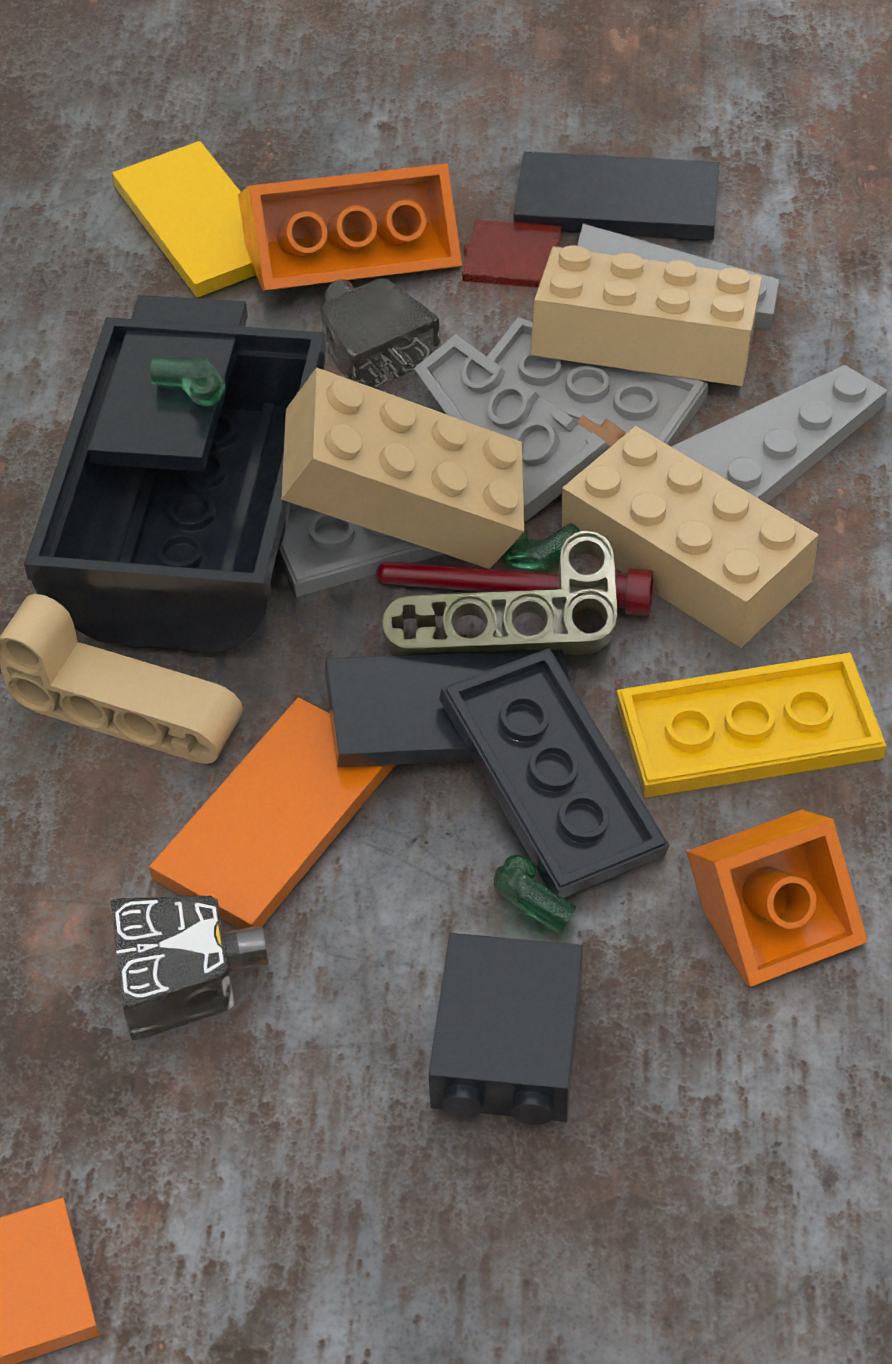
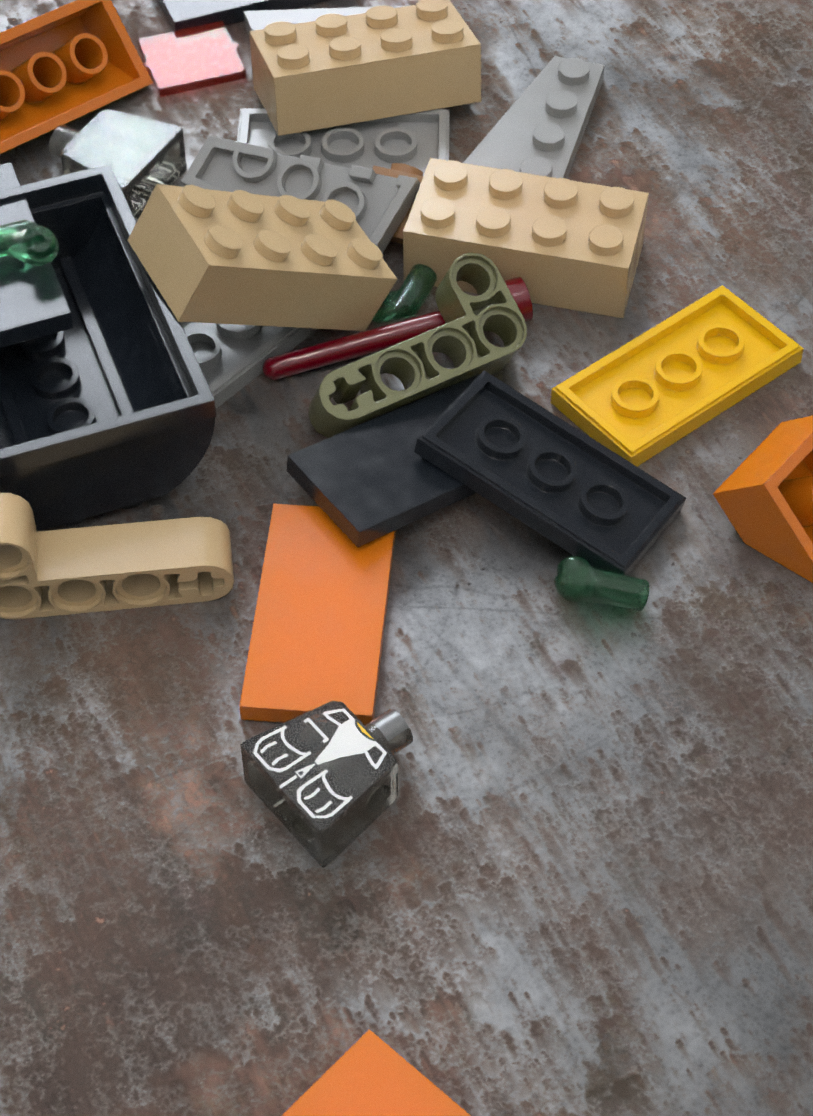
camera: 30 degrees left, 0 degrees up
black brick [428,933,583,1125] -> none

